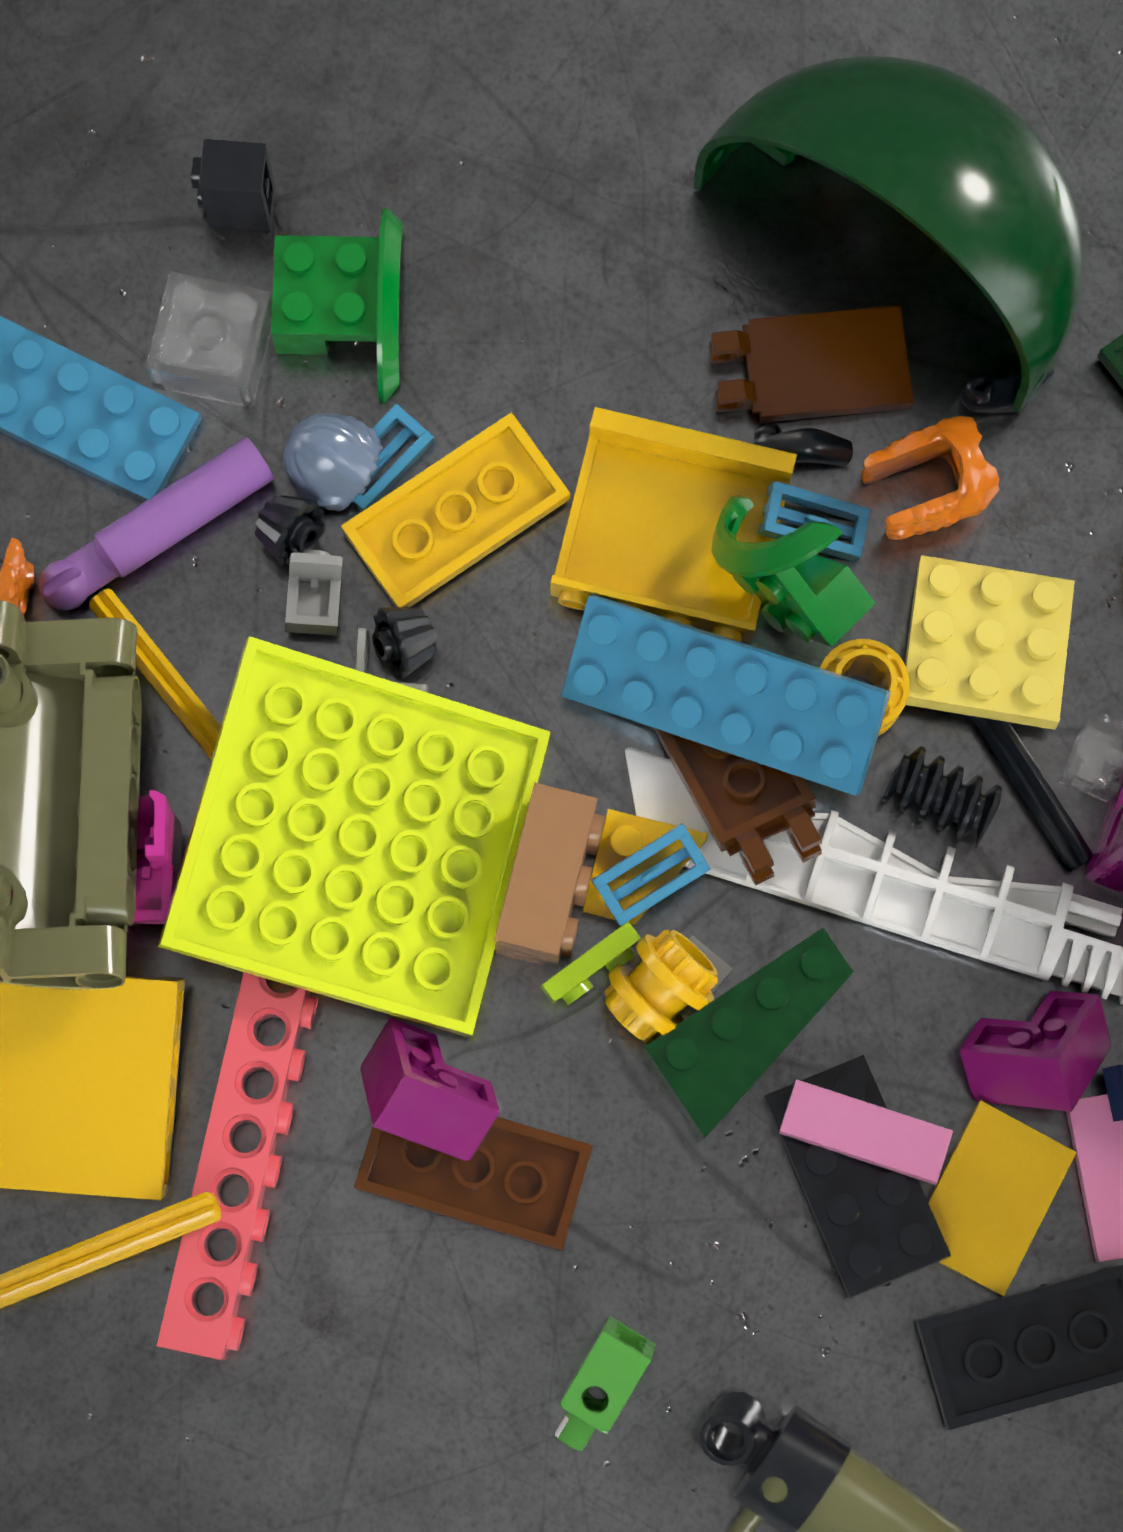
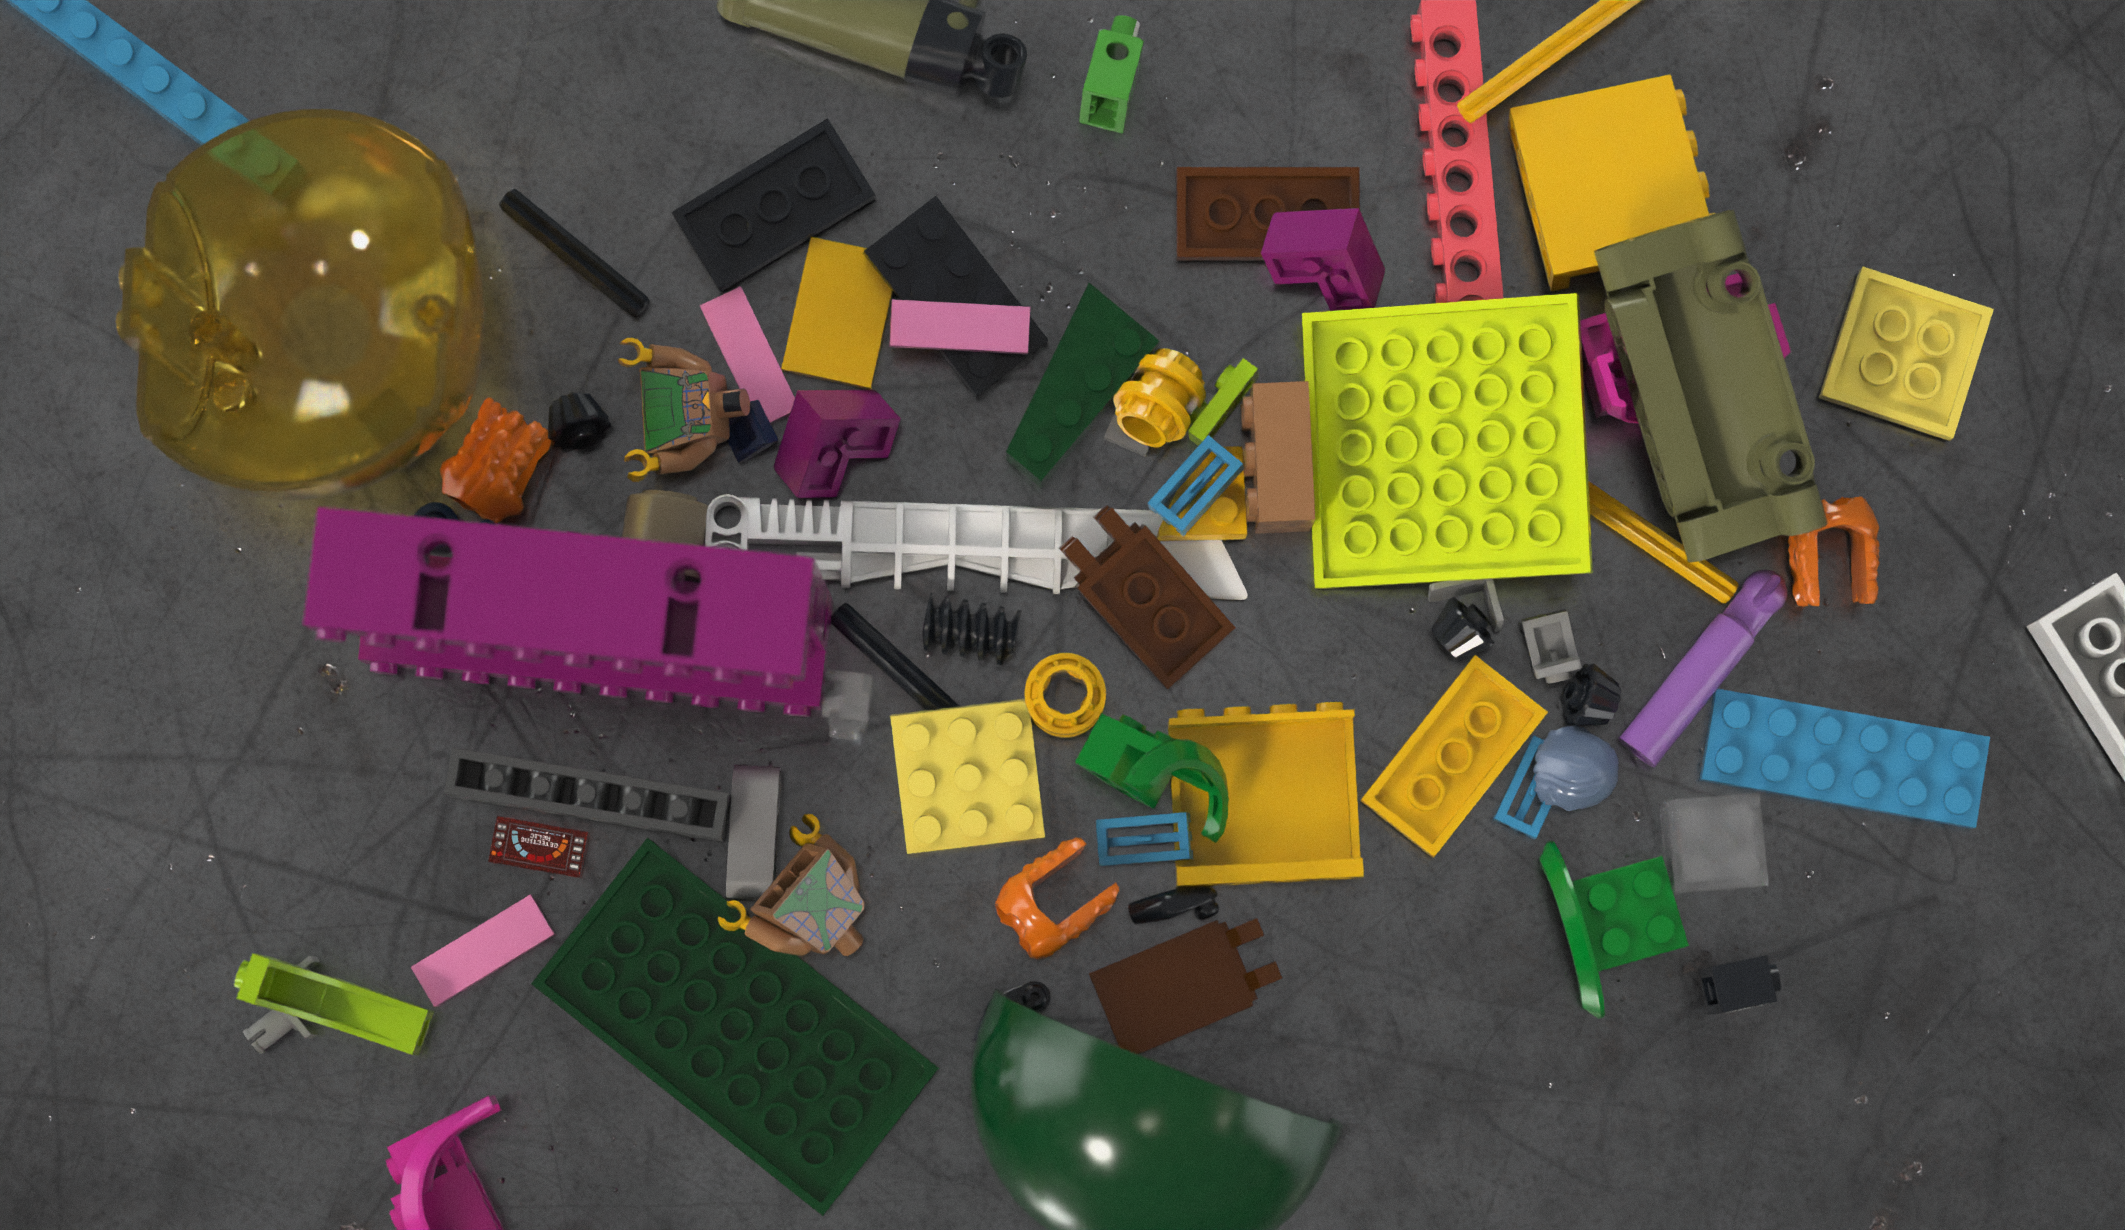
camera: 165 degrees right, 5 degrees up
dark azure plate [561,595,891,796] -> none

